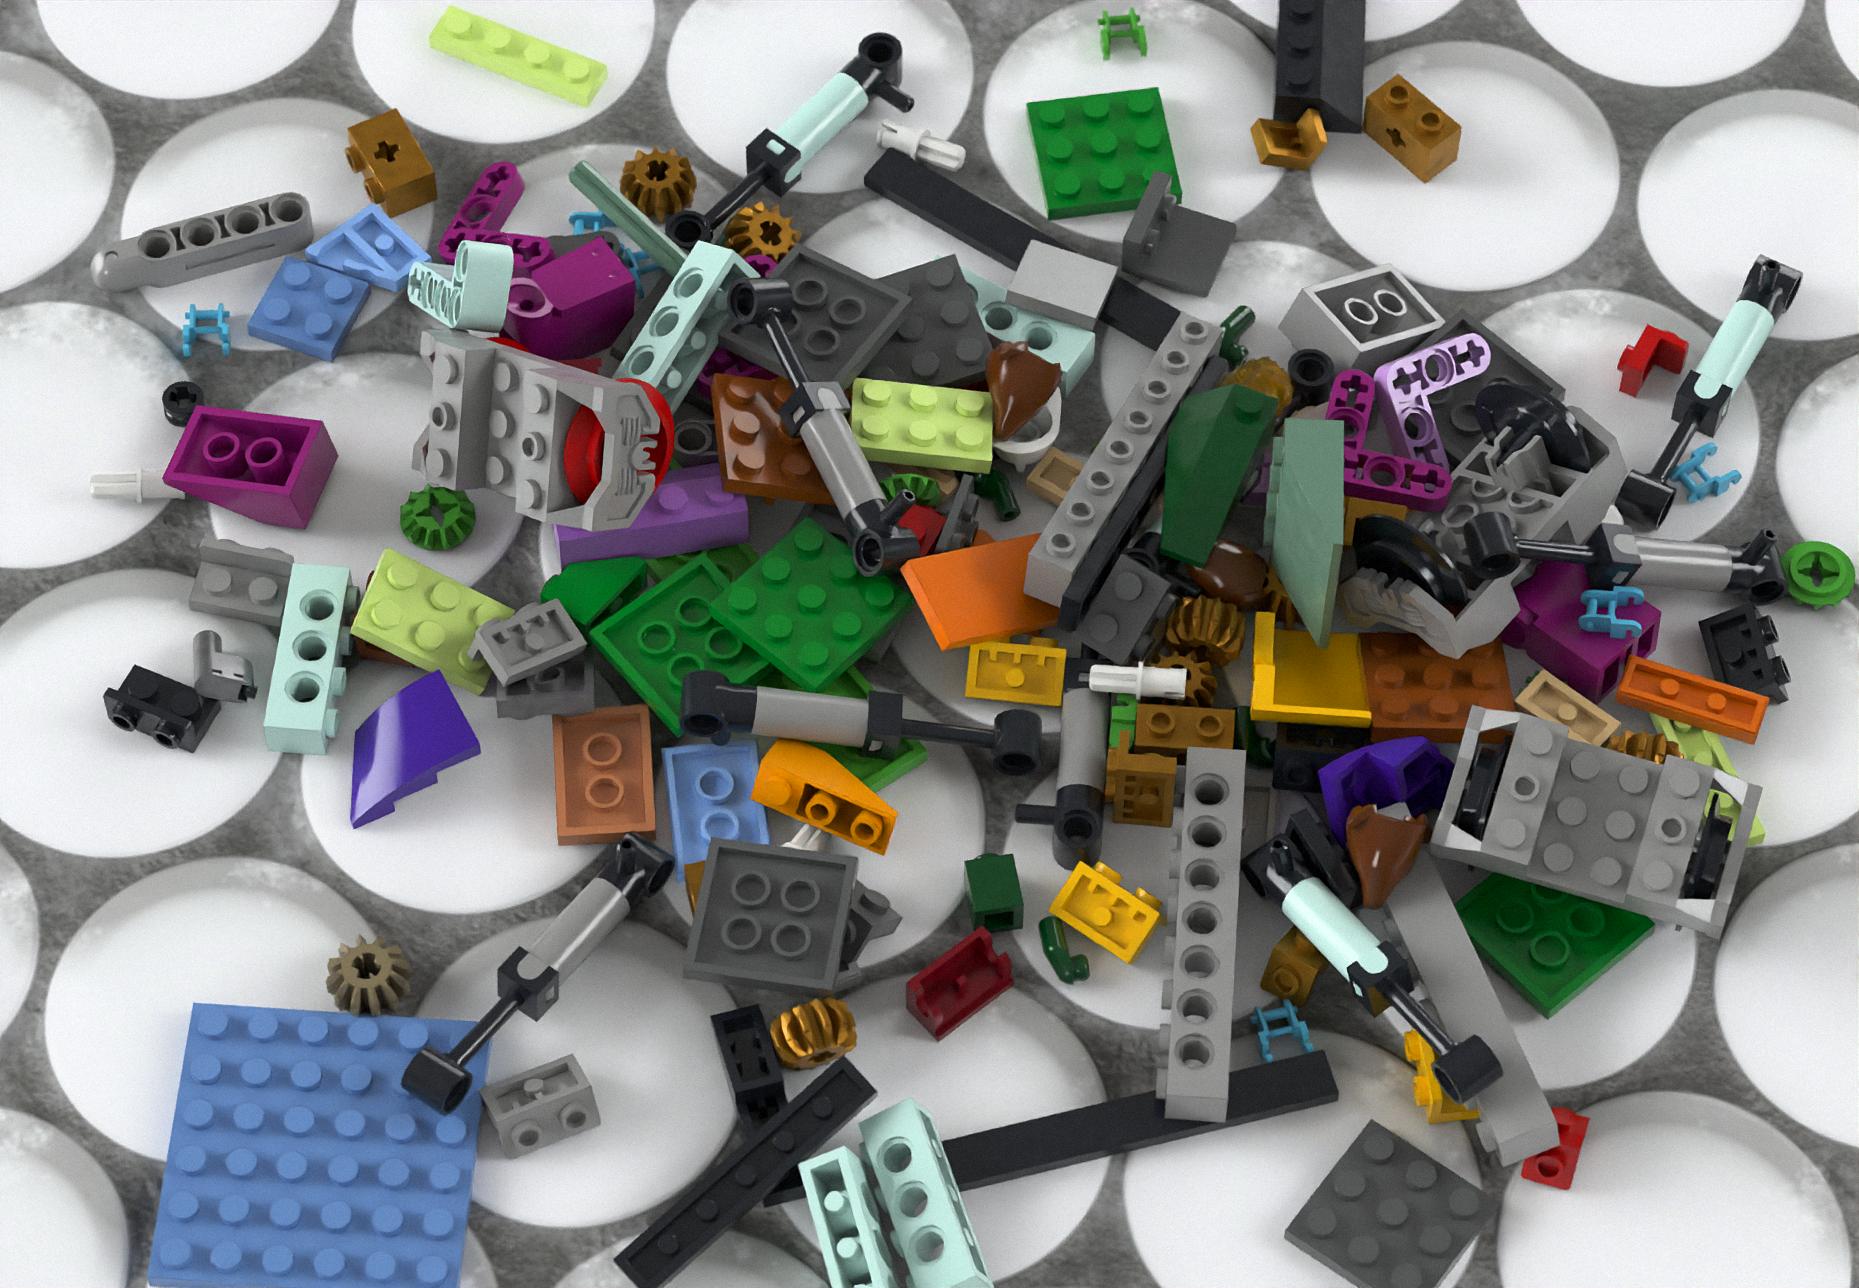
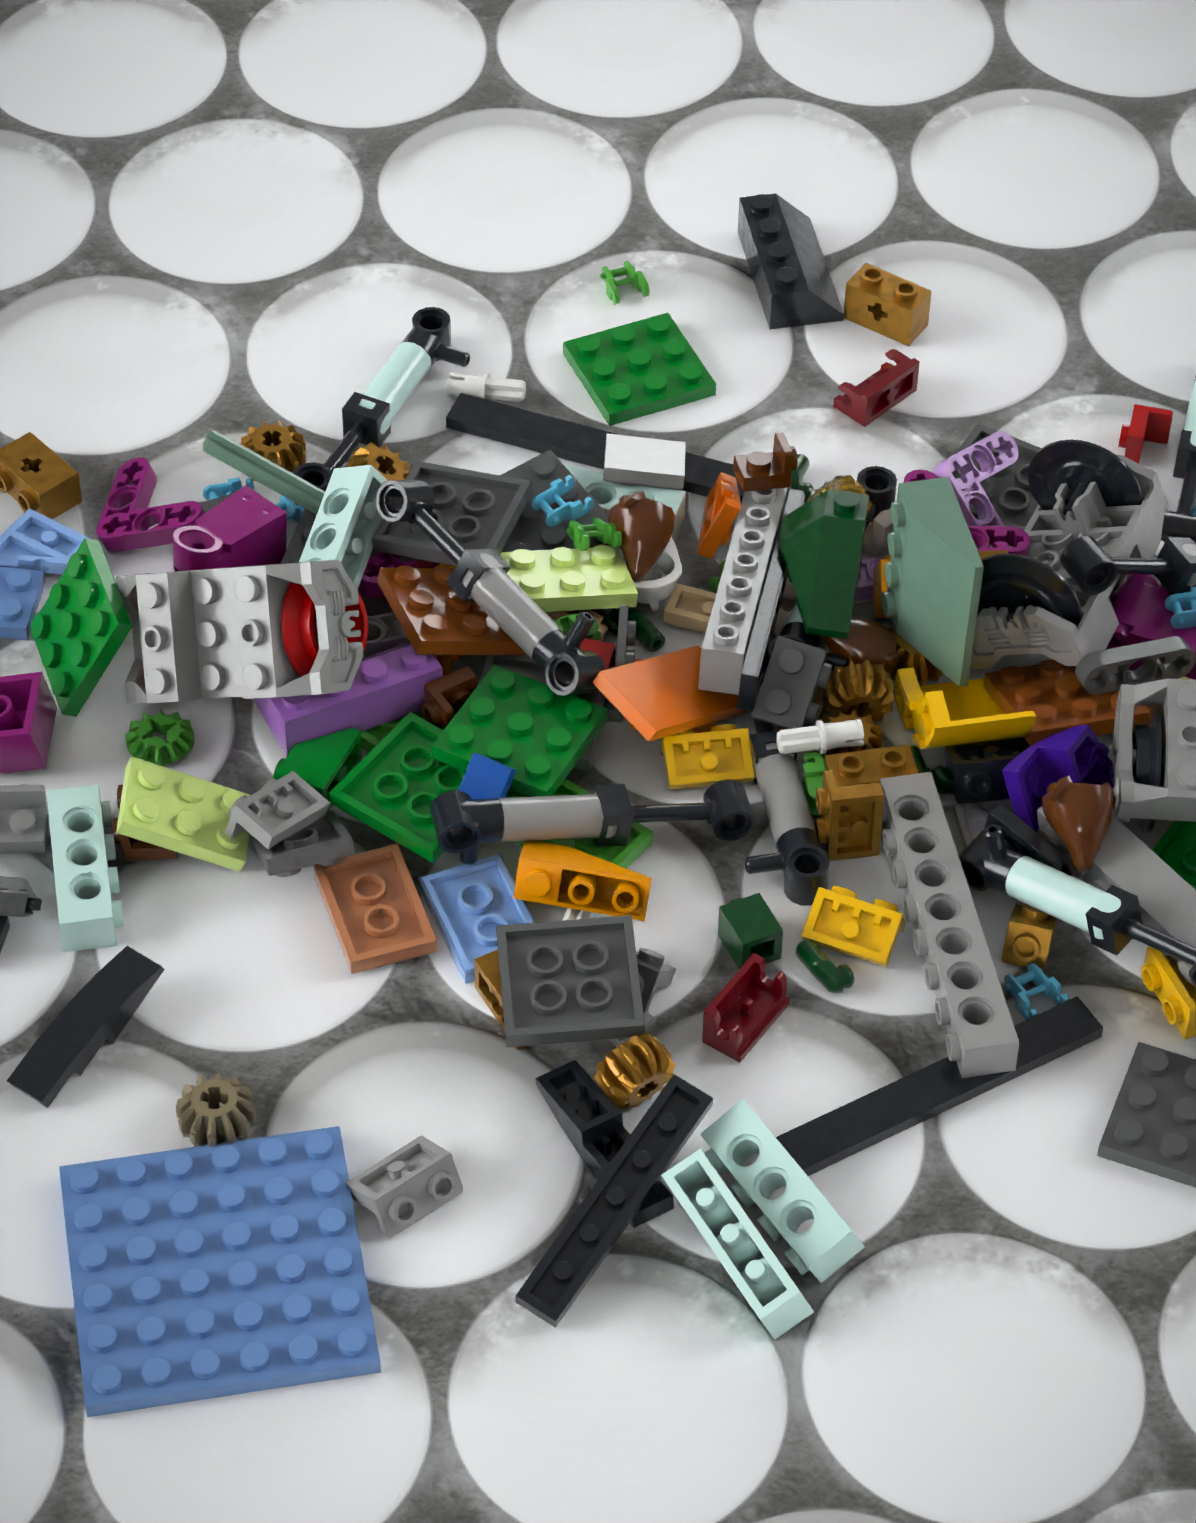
camera: 15 degrees left, 10 degrees down
dark purple slope [350,669,481,829] -> none
black piece [401,830,676,1116] -> none
light aqua beam [407,240,514,333] -> none
yellowish green plate [429,5,608,108] -> none
dark grey bracket [1121,170,1237,297] -> none
pearl gold bracket [1250,109,1328,171] -> none
light grey slope [1278,263,1446,386] -> none
none -> black slope [7,946,165,1108]
none -> green plate [30,538,133,717]
none -> reddish brown bracket [421,665,477,730]
none -> blue tile [458,752,517,799]
none -> medium azure piece [531,475,594,527]
none -> bright green piece [566,518,622,551]
none -> orange wing [696,472,741,559]
none -> reddish brown bracket [733,433,798,492]
none -> dark red hinge [833,349,920,427]
none -> dark grey beam [1075,636,1196,695]

